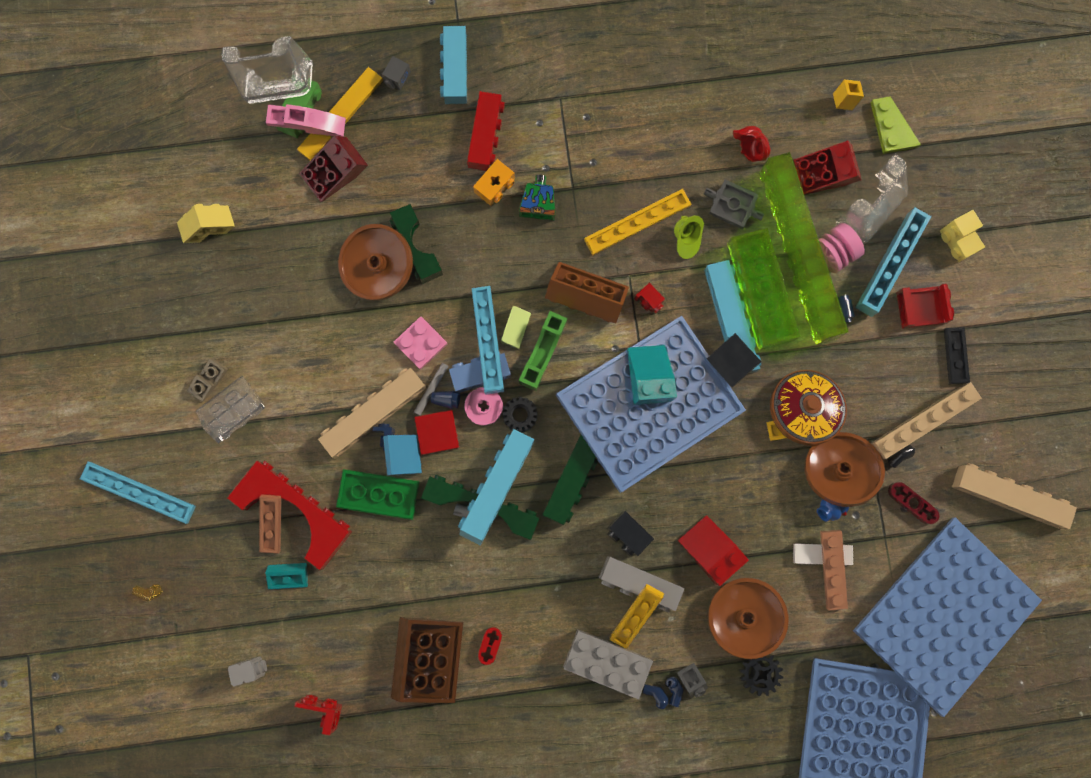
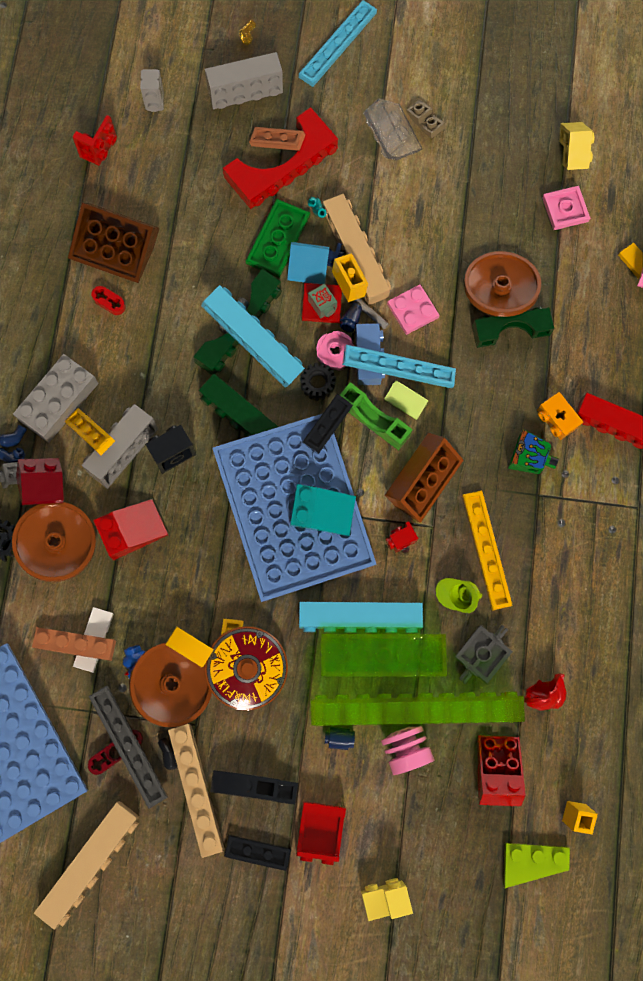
camera: 105 degrees right, 5 degrees down
teal slope [265,563,308,589] -> none
dark red slope [299,135,368,202] -> none
black tile [707,333,762,388] -> none
clear windscreen [836,153,908,242] -> none
medium azure brick [855,207,931,317] -> none
none -> dark red slope [16,458,64,505]
none -> dark grey tile [88,686,168,809]
none -> yellow slope [165,626,214,668]
none -> light grey brick [205,52,283,109]
none -> black slope [210,770,298,805]
none -> black tile [302,394,353,454]
none -> teal arm [308,197,327,218]
none -> sand green brick [308,283,337,319]
none -> yellow brick [332,253,368,302]
none -> bright pink plate [542,186,590,230]

